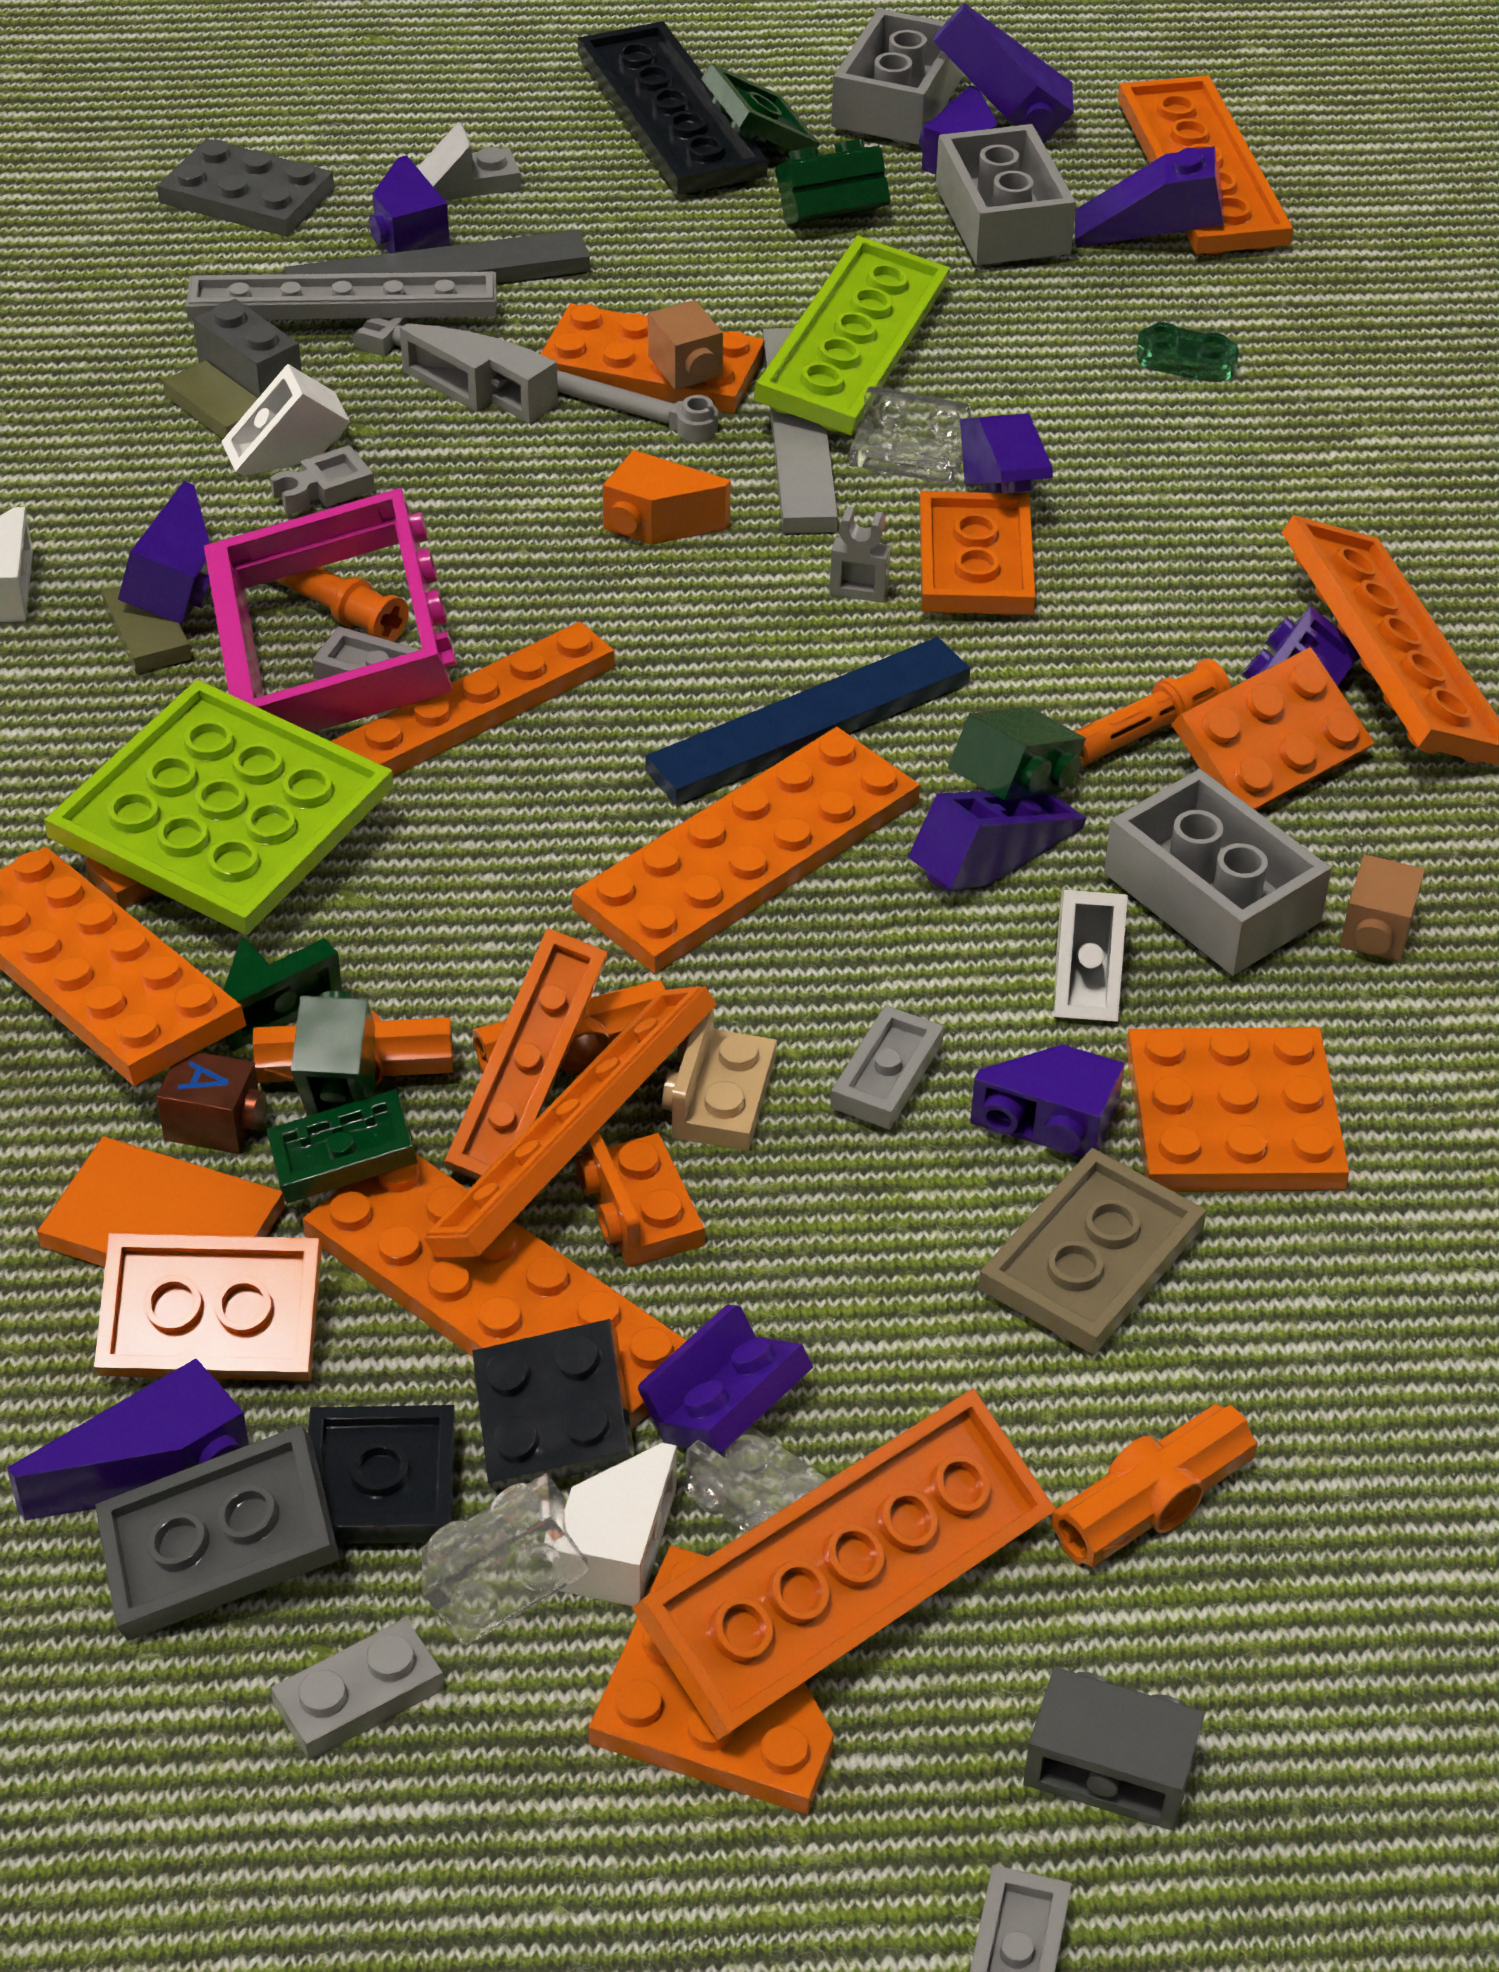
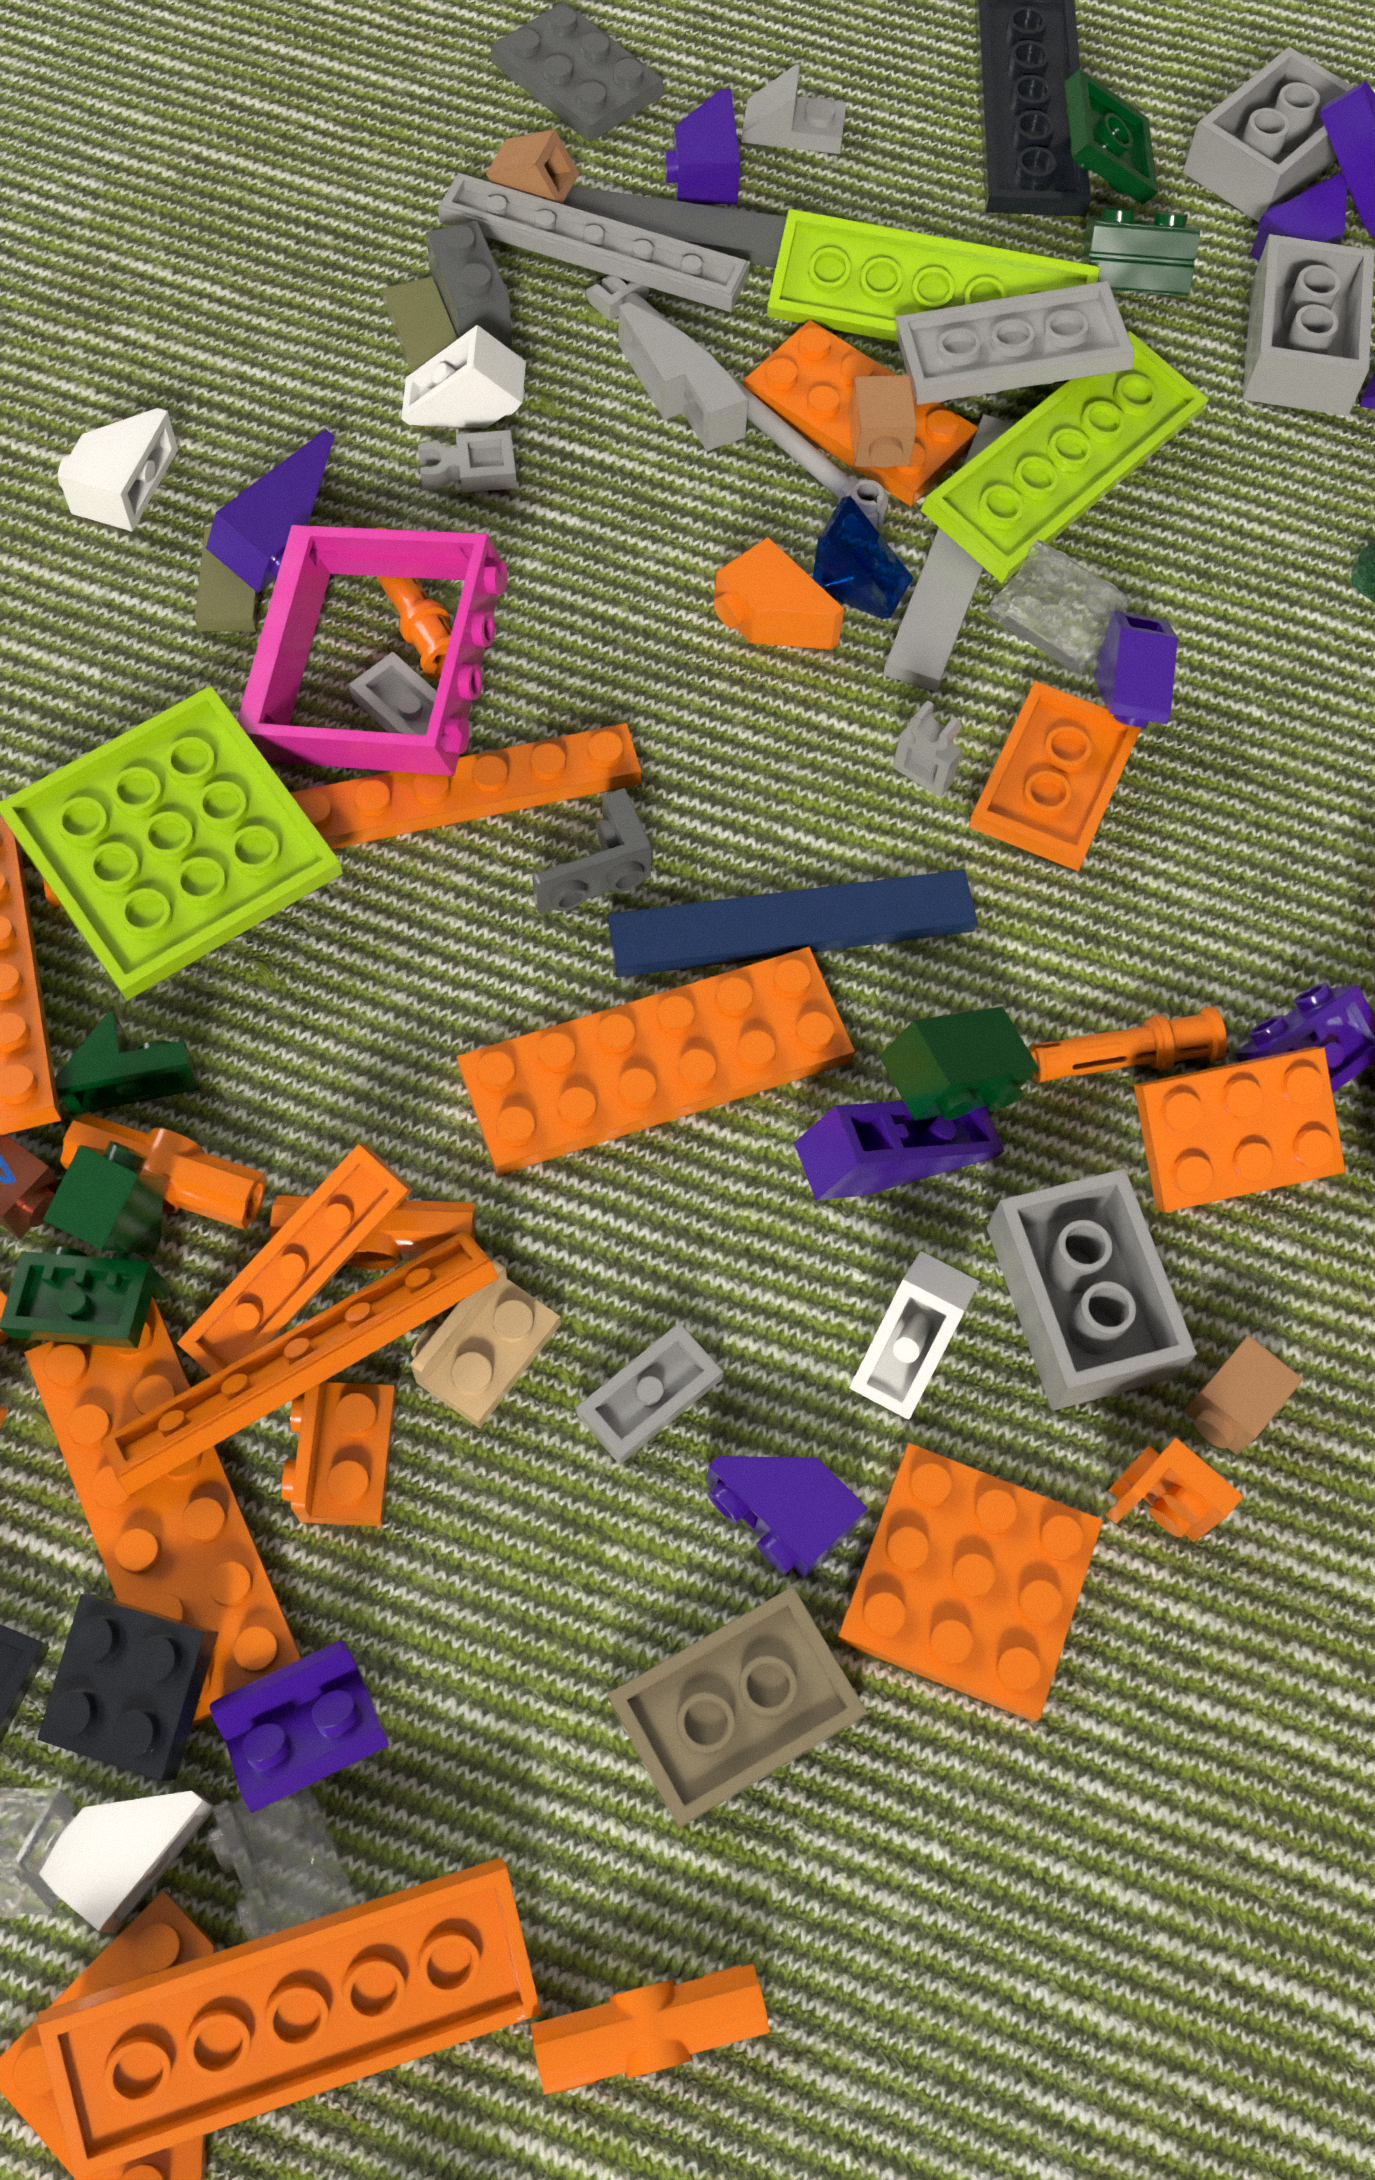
camera: 20 degrees right, 20 degrees up
none -> medium nougat brick [486,129,579,204]
none -> dark grey bracket [532,788,652,914]
none -> lime plate [767,209,1100,342]
none -> clear blue slope [812,495,913,620]
none -> light grey plate [896,281,1134,405]
none -> orange bracket [1105,1437,1244,1542]

